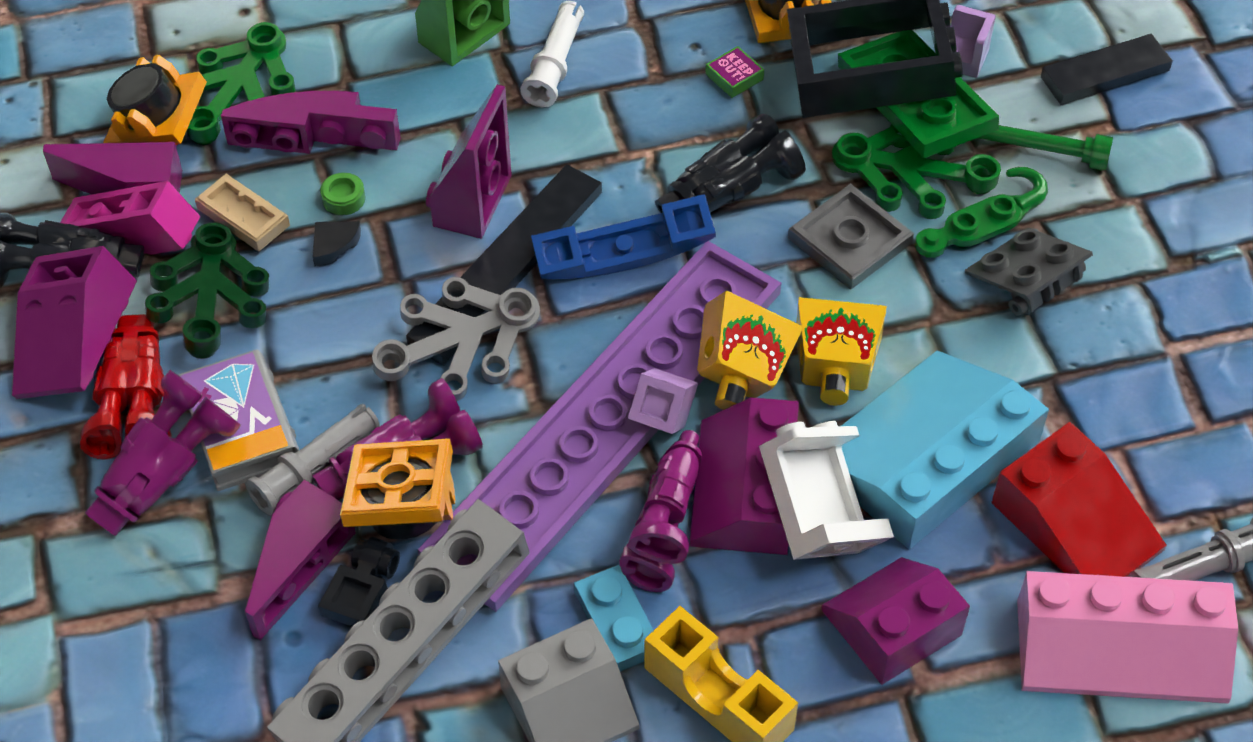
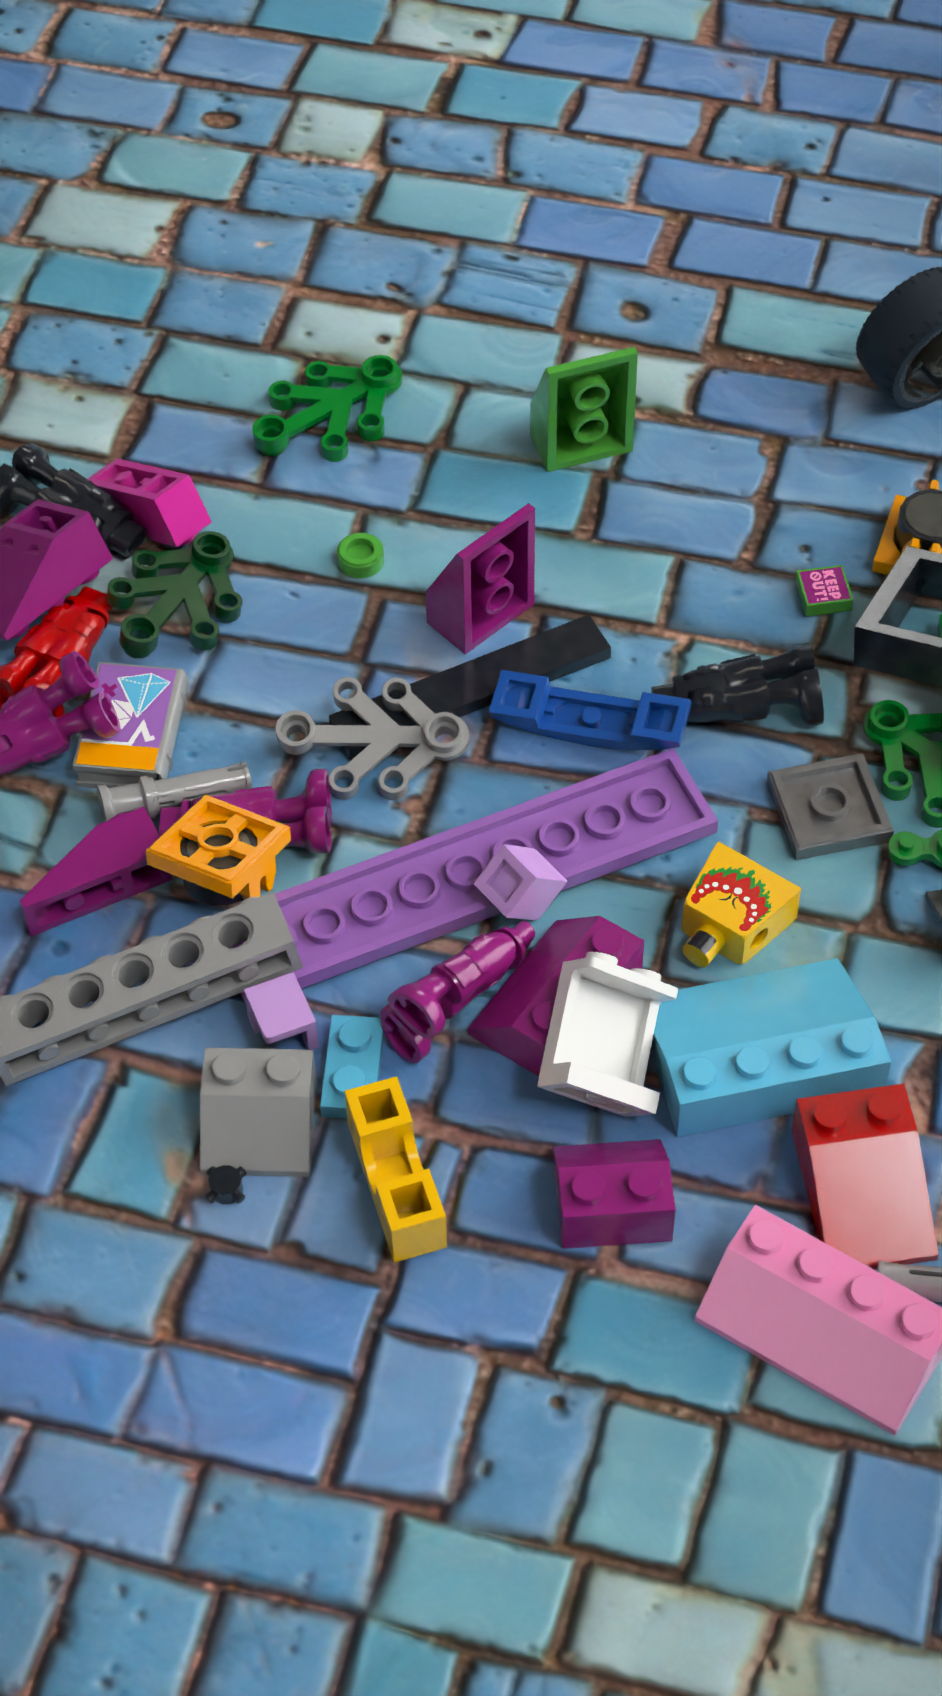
camera: 30 degrees right, 0 degrees up
magenta slope [43,142,183,195] -> none
piece [103,55,207,145] -> none
tan plate [195,174,290,252] -> none
magenta slope [221,90,401,154] -> none
black tile [312,221,361,266] -> none
black plate [318,537,400,626] -> none
white pin [520,1,584,108] -> none
yellow torso [697,290,803,410] -> none
none -> lavender panel [244,972,319,1050]

